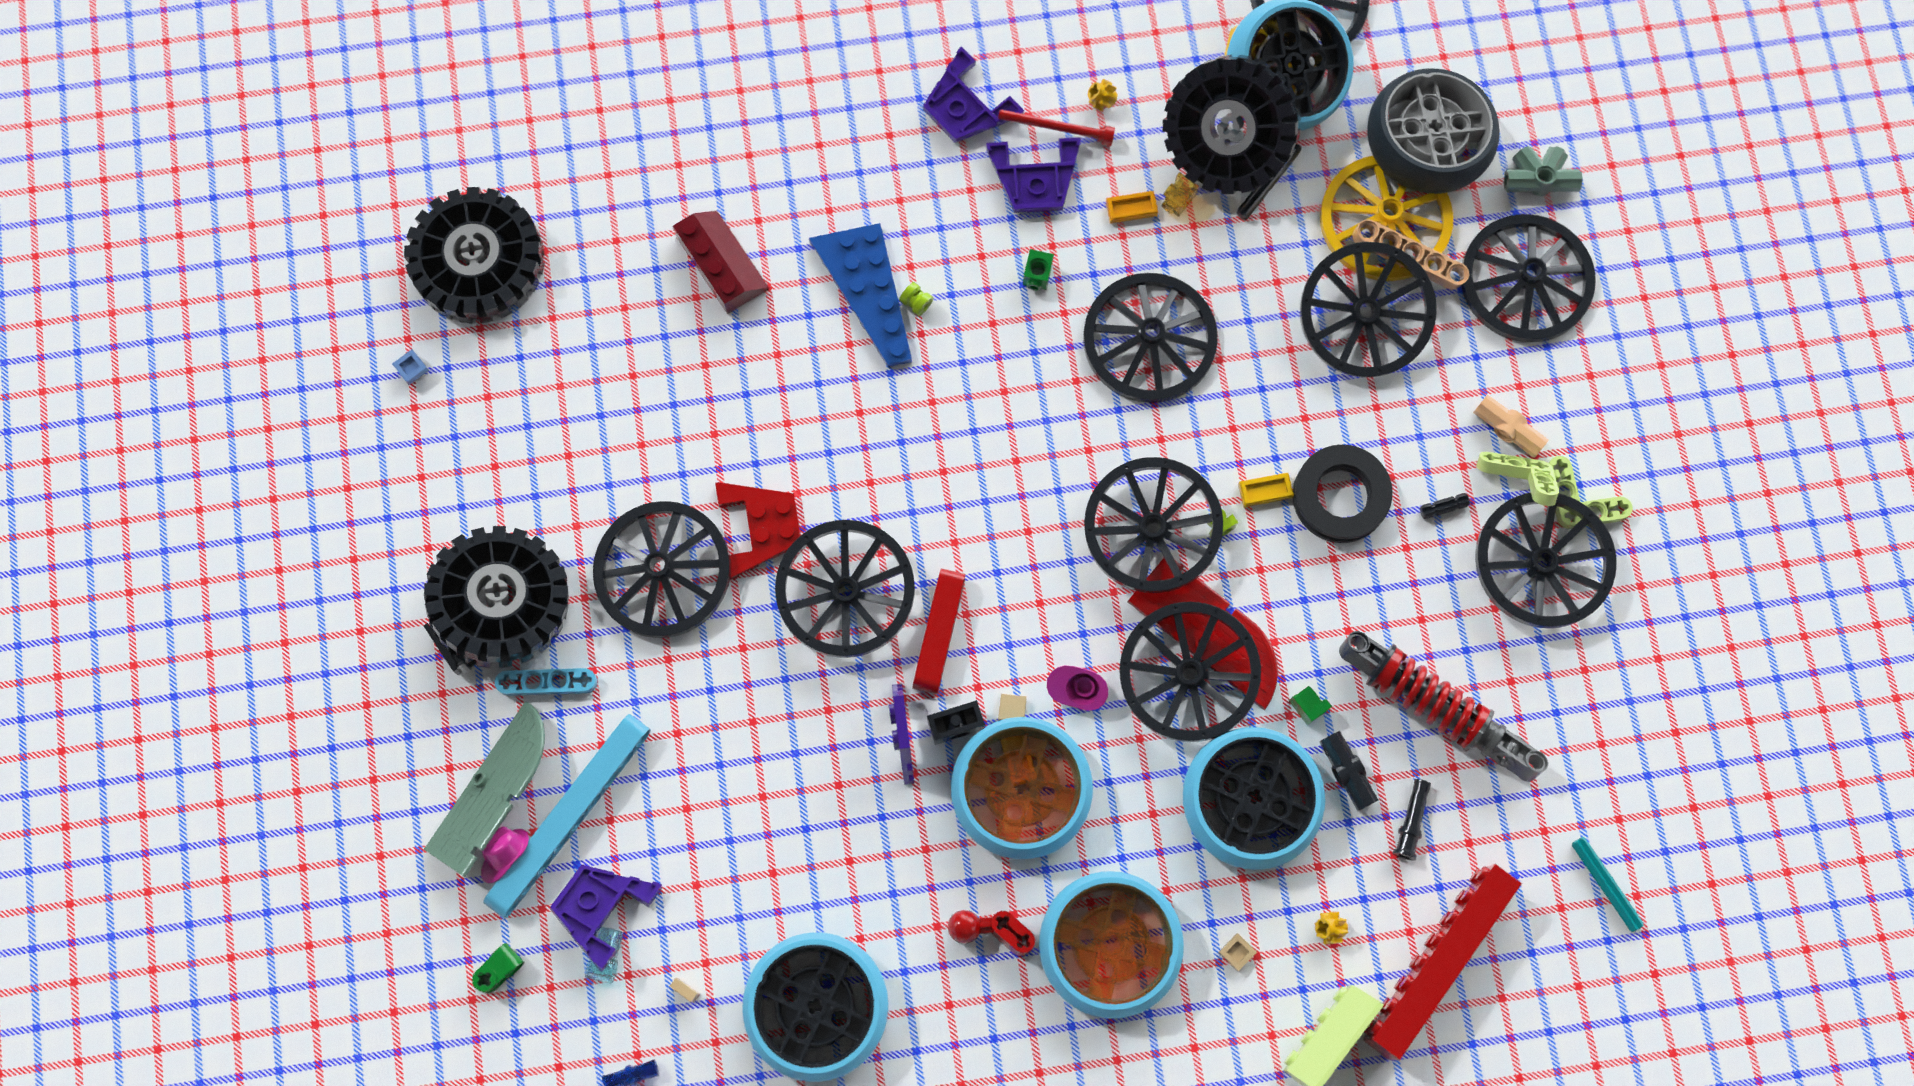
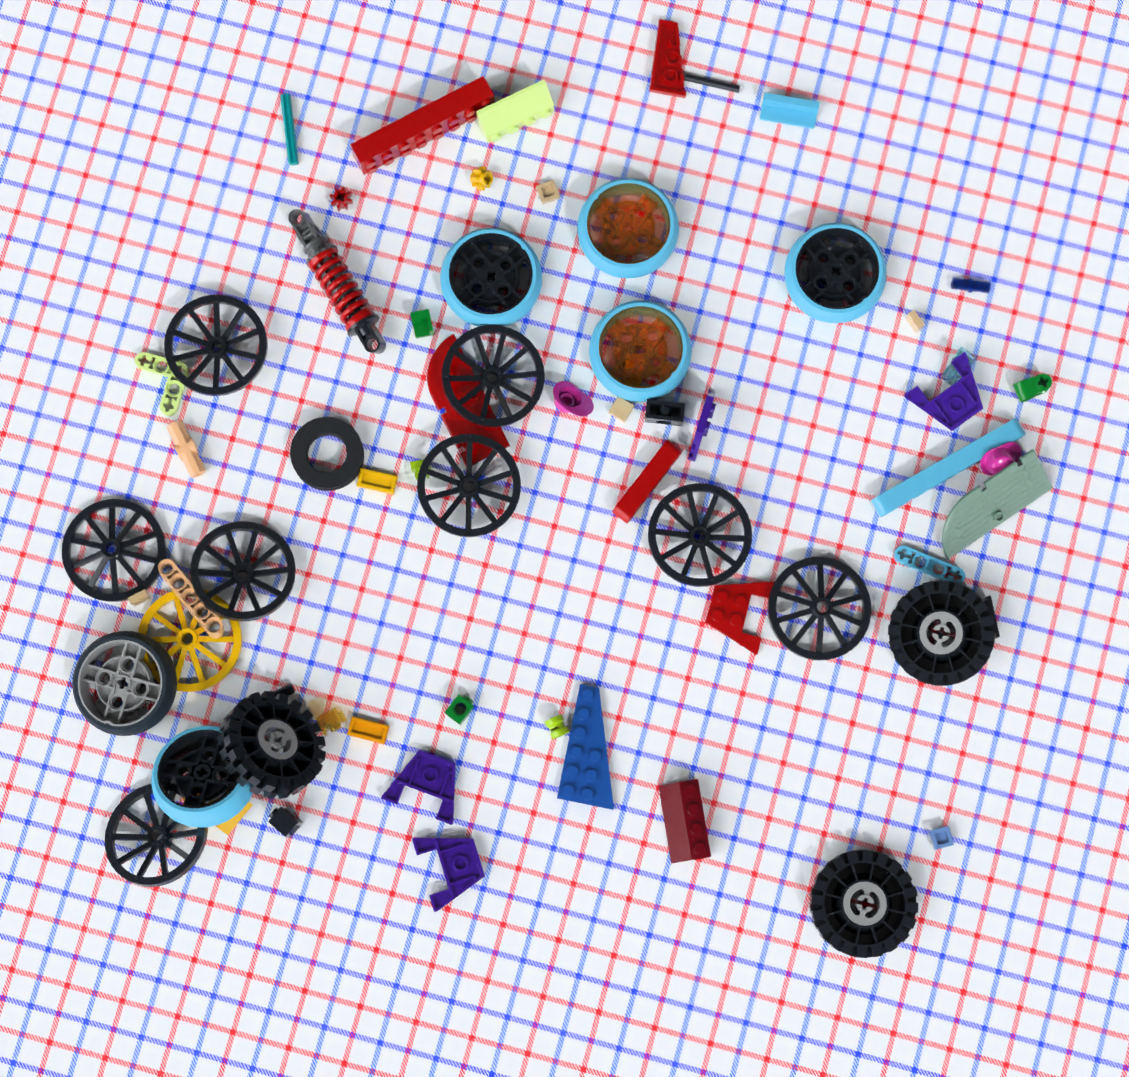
camera: 155 degrees left, 5 degrees up
red beam [947,910,1035,956] -> none
red piece [998,110,1115,147] -> none
black wheel [1083,273,1218,403] -> none
yellow gear [1087,79,1118,111] -> none
black piece [1319,731,1378,811] -> none
black pin [1392,779,1431,861] -> none
black axle [1420,493,1470,519] -> none
yellowish green beam [1476,452,1559,506] -> none
sand green piece [1503,146,1583,196] -> none
none -> tan tile [128,589,151,606]
none -> black brick [268,807,303,838]
none -> red gear [329,187,353,211]

